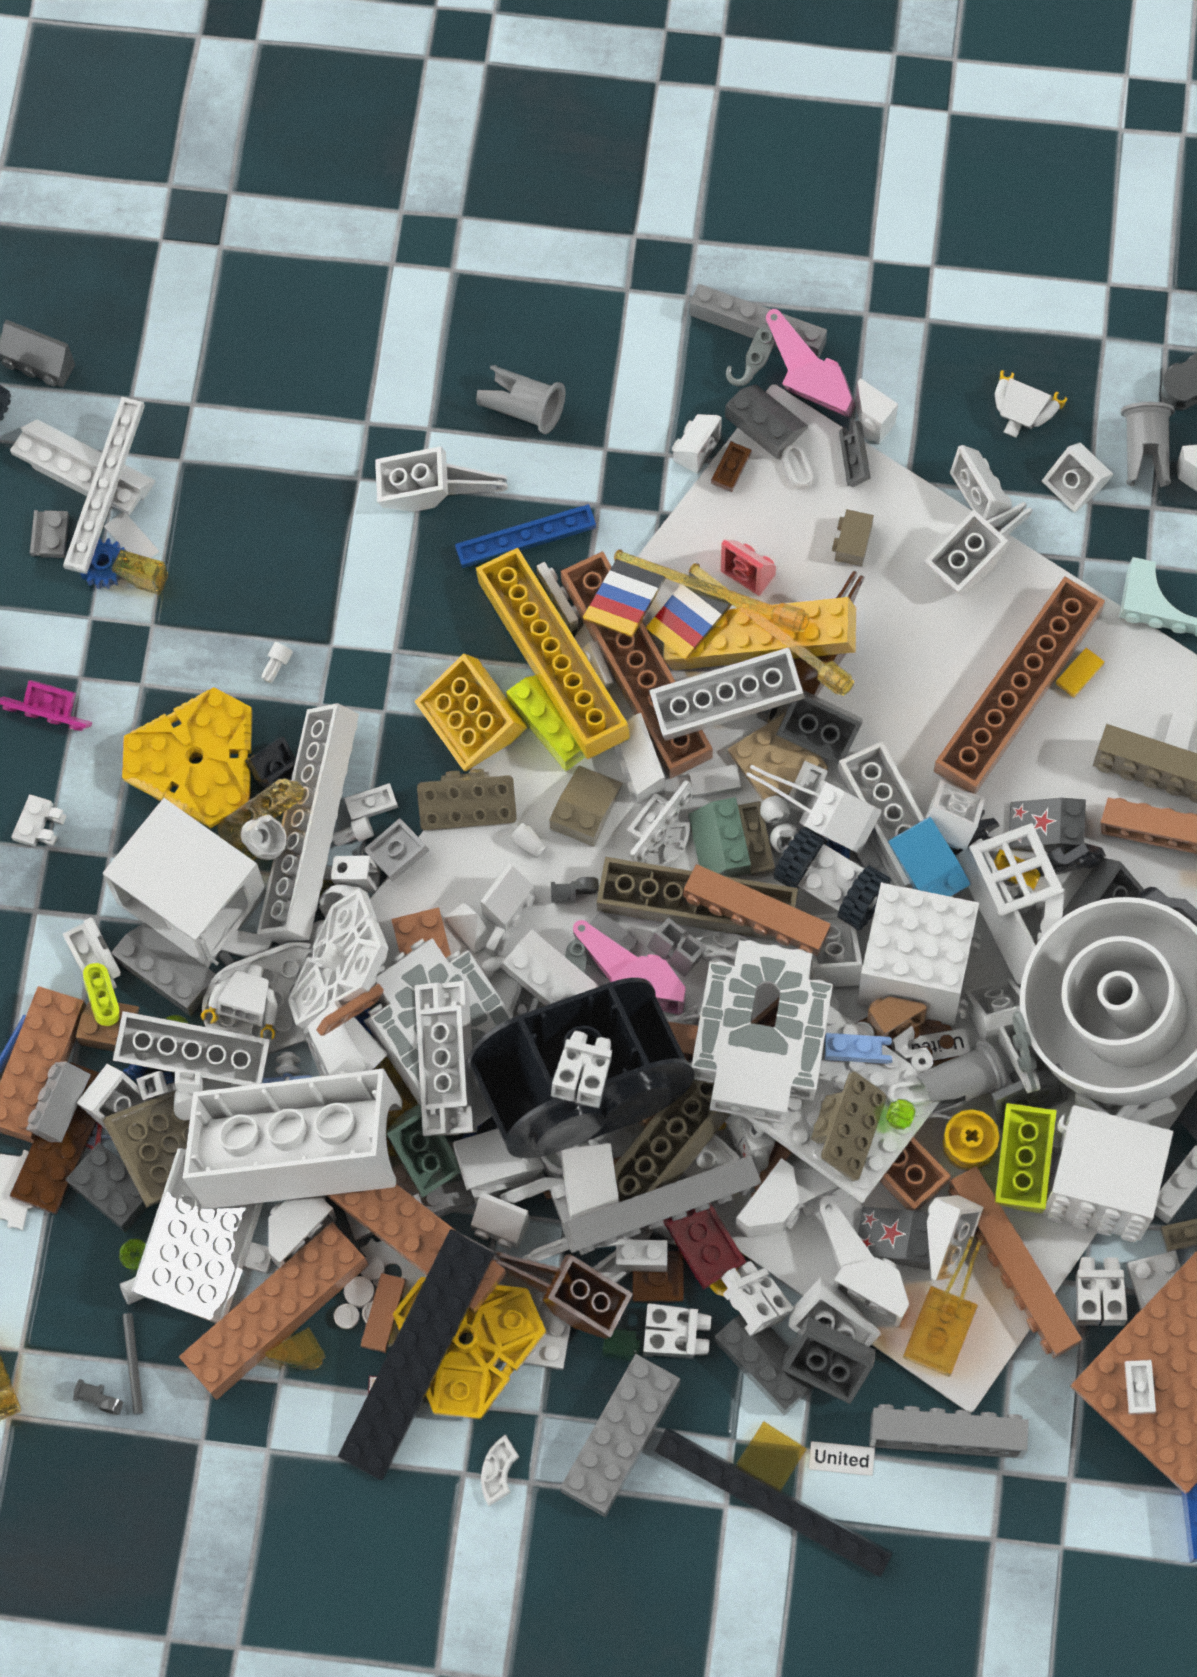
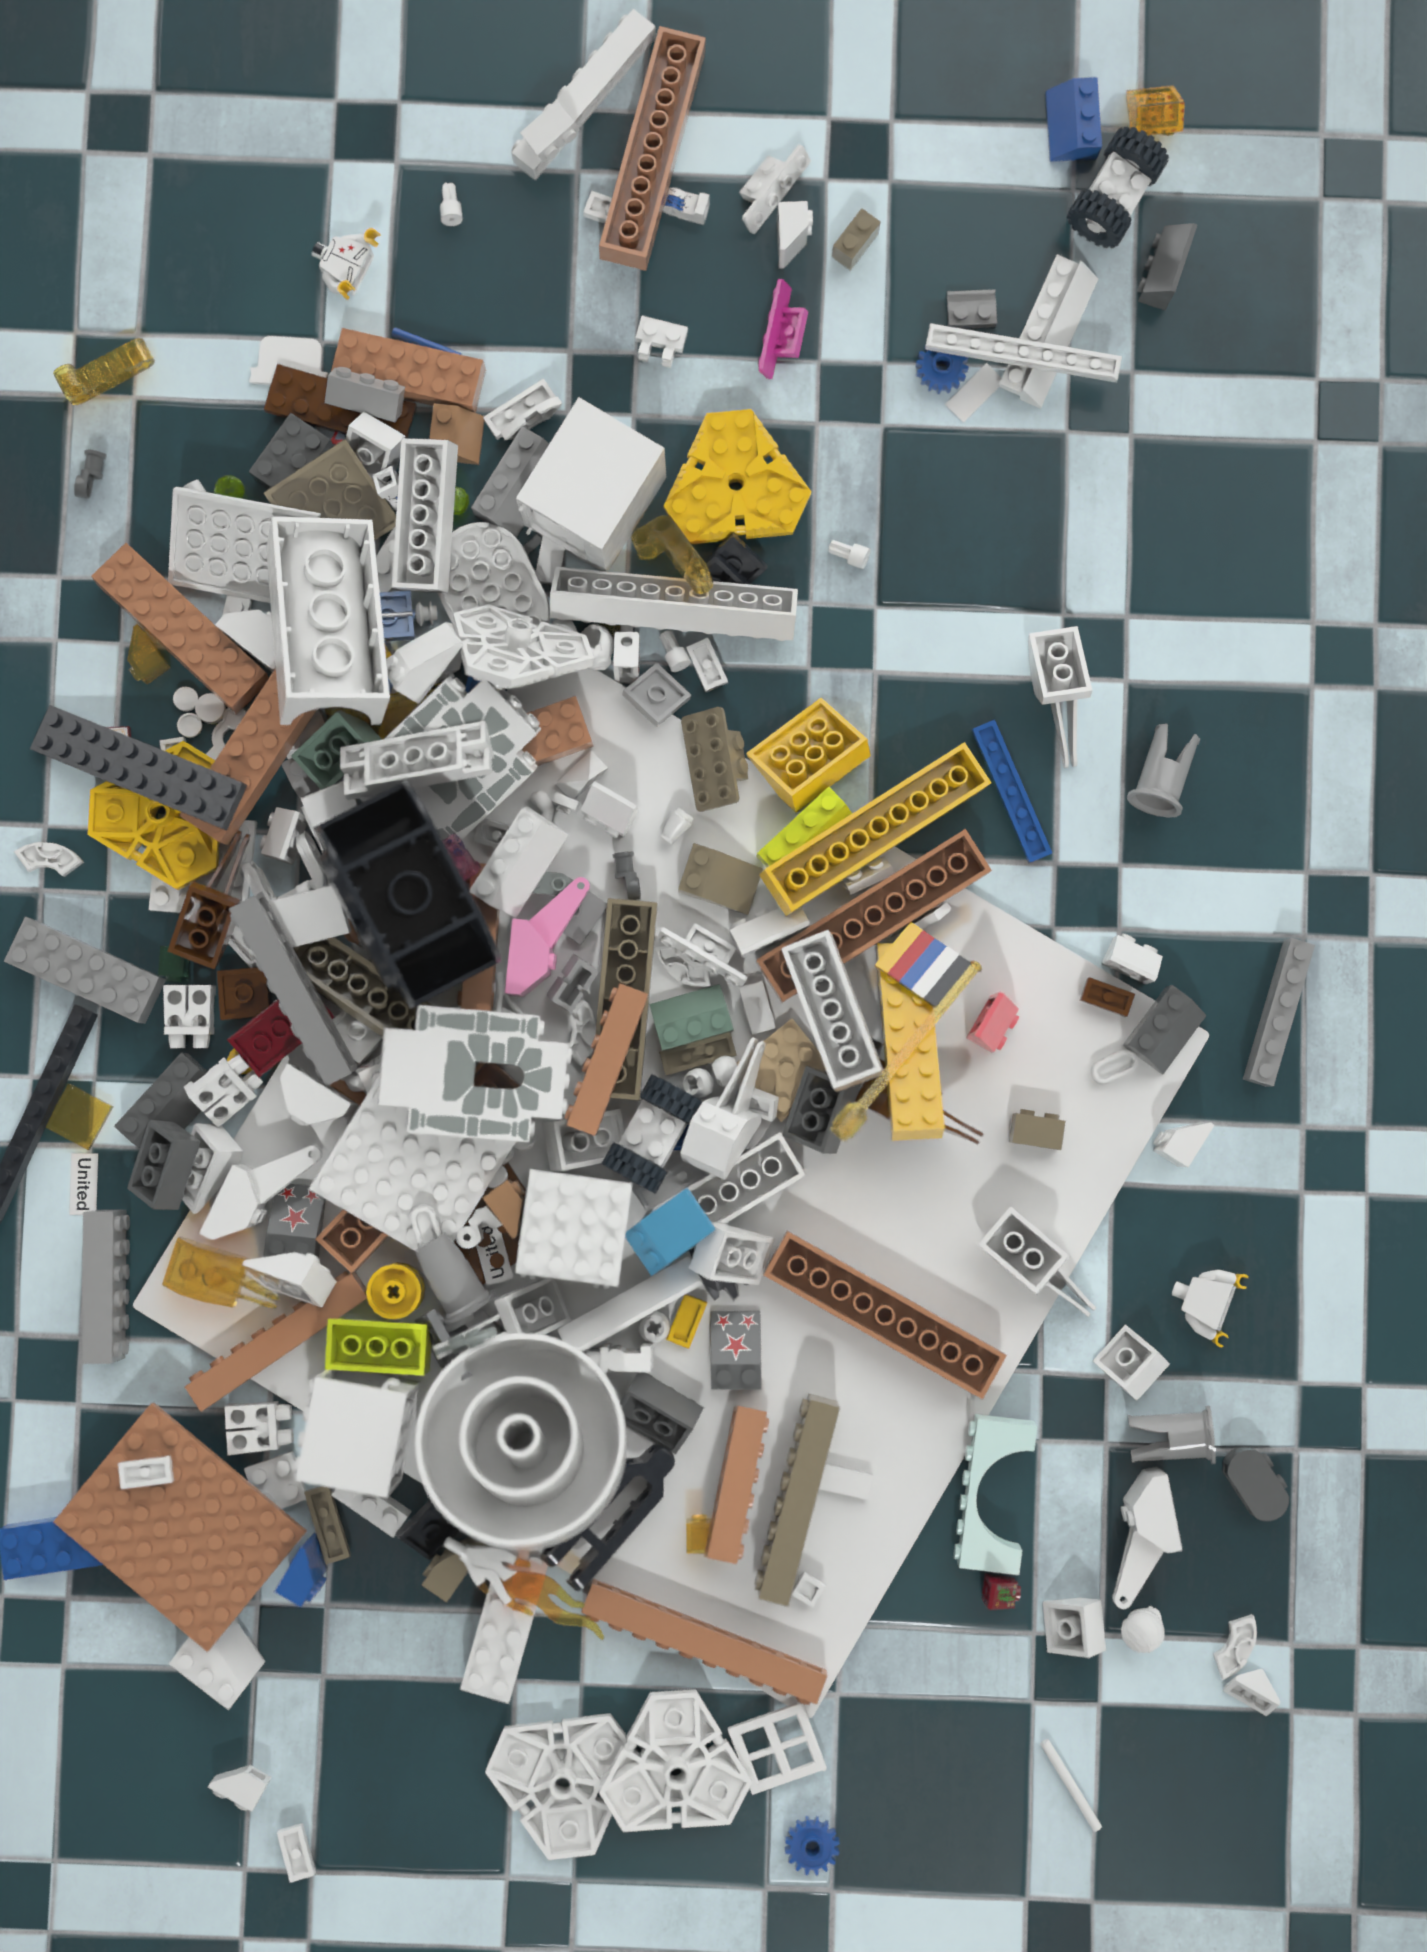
camera: 80 degrees right, 15 degrees up
neon yellow plate [83,963,120,1026] -> none
clear yellow slope [112,550,169,595] -> none
dark grey bar [123,1313,143,1415] -> none
white leg [174,1070,203,1120] -> none
white torso [201,965,278,1040] -> none
white hair [241,815,286,860] -> none
nougat tile [316,983,384,1037] -> none
nougat tile [361,1273,406,1353] -> none
white plate [536,562,580,632] -> none
white hips [551,1031,612,1108] -> none
flag [583,549,809,637] -> none
white brick [616,1240,667,1272] -> none
bright pink slope [726,309,856,418] -> none
dark tan bracket [811,1071,887,1181] -> none
light blue hinge [824,1033,892,1064] -> none
dark grey hinge [839,420,871,487] -> none
clear neon green piece [886,1099,916,1130] -> none
white slope [950,445,1012,521] -> none
white window [969,823,1065,916] -> none
black plate [1036,843,1106,876] -> none
yellow tile [1055,647,1105,698] -> none

